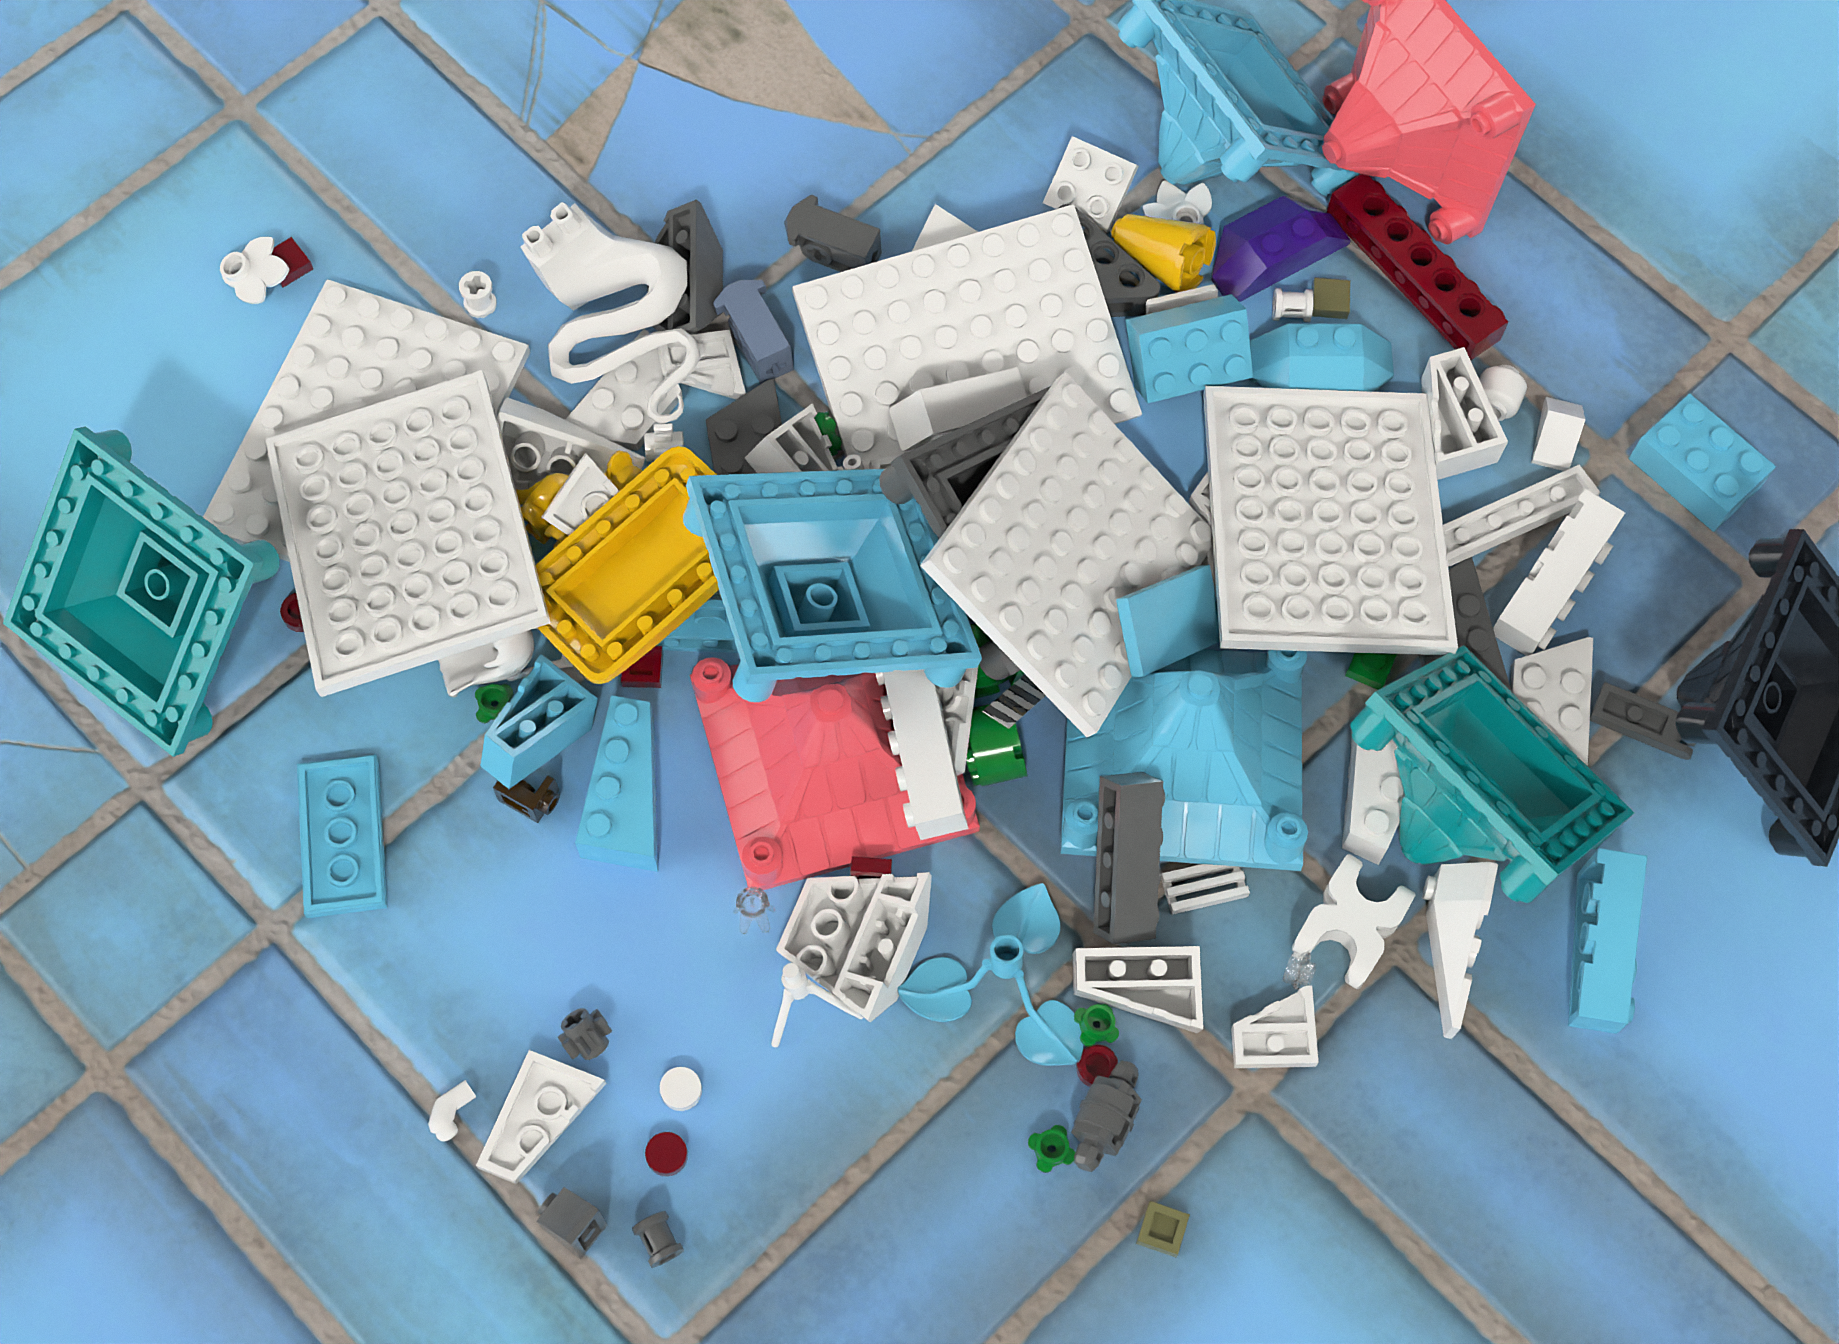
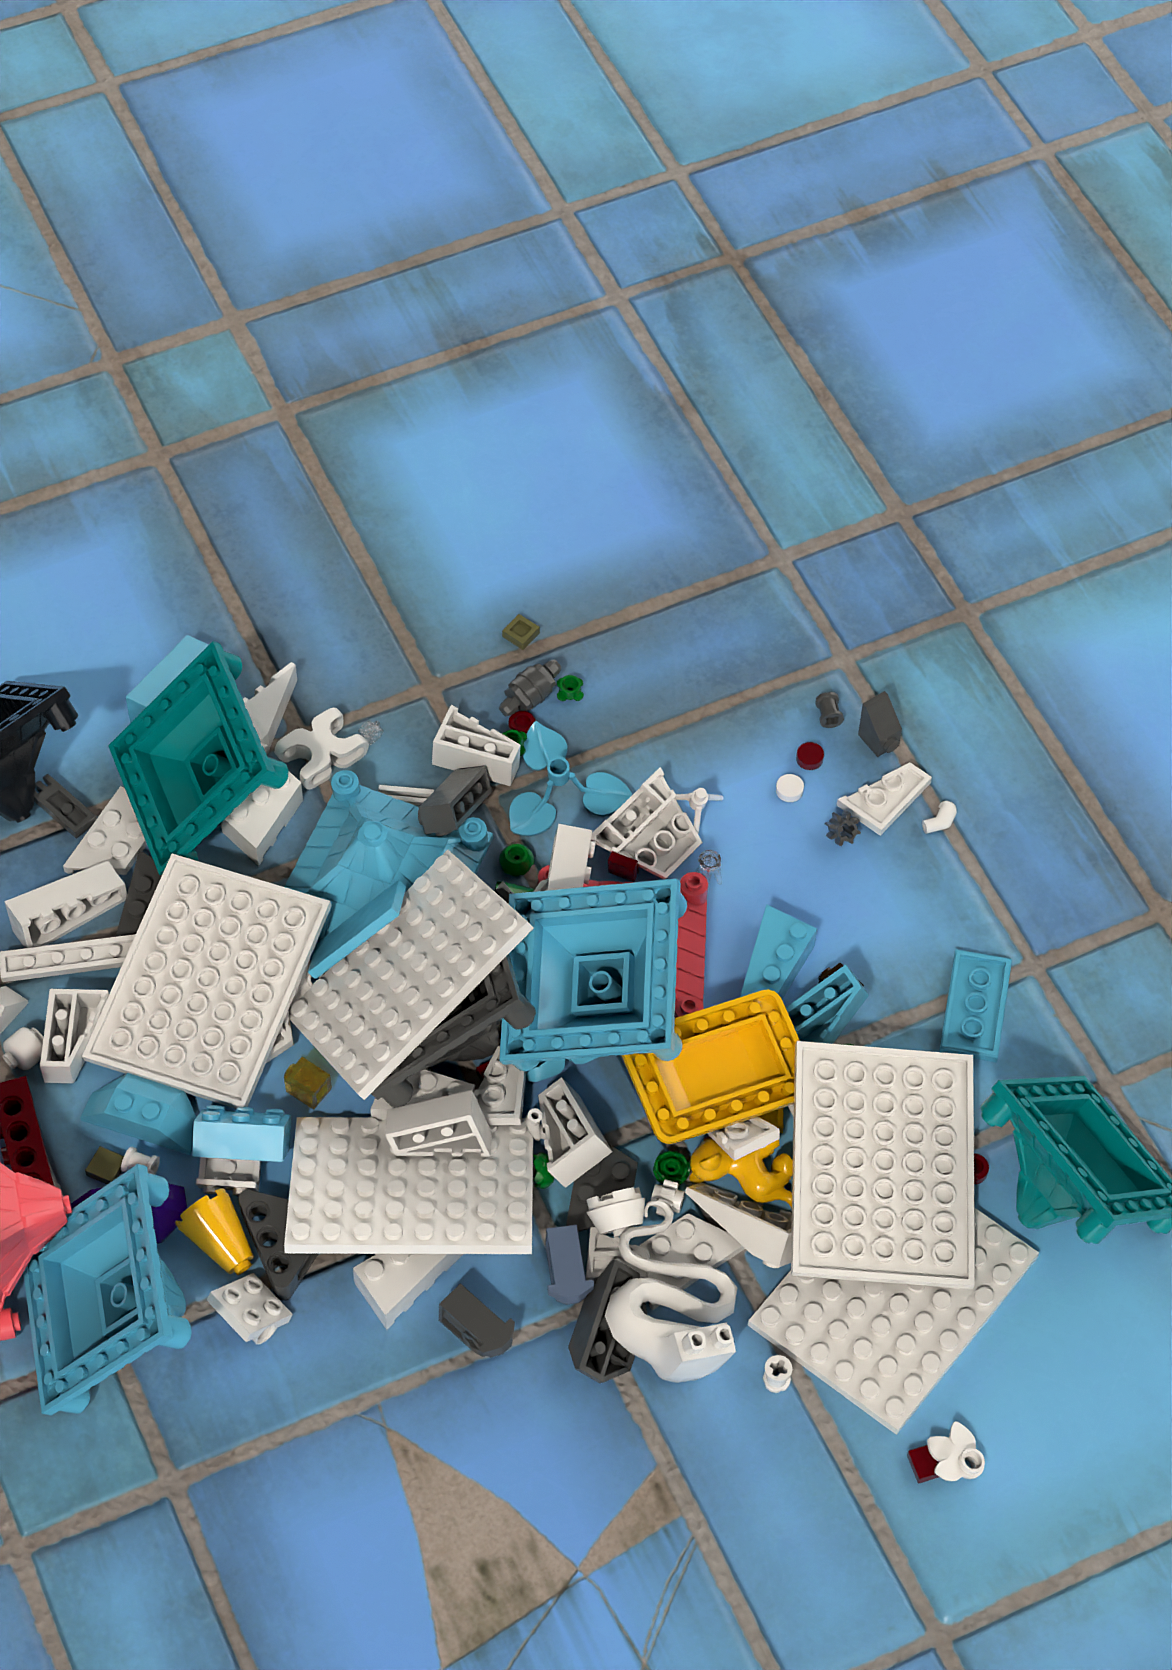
camera: 160 degrees left, 10 degrees down
white plate [1143,180,1212,224] -> none
white wing [1231,985,1319,1068] -> none
none -> clear yellow brick [284,1057,332,1110]
none -> green plate [499,843,534,877]
none -> white cone [586,1187,645,1237]

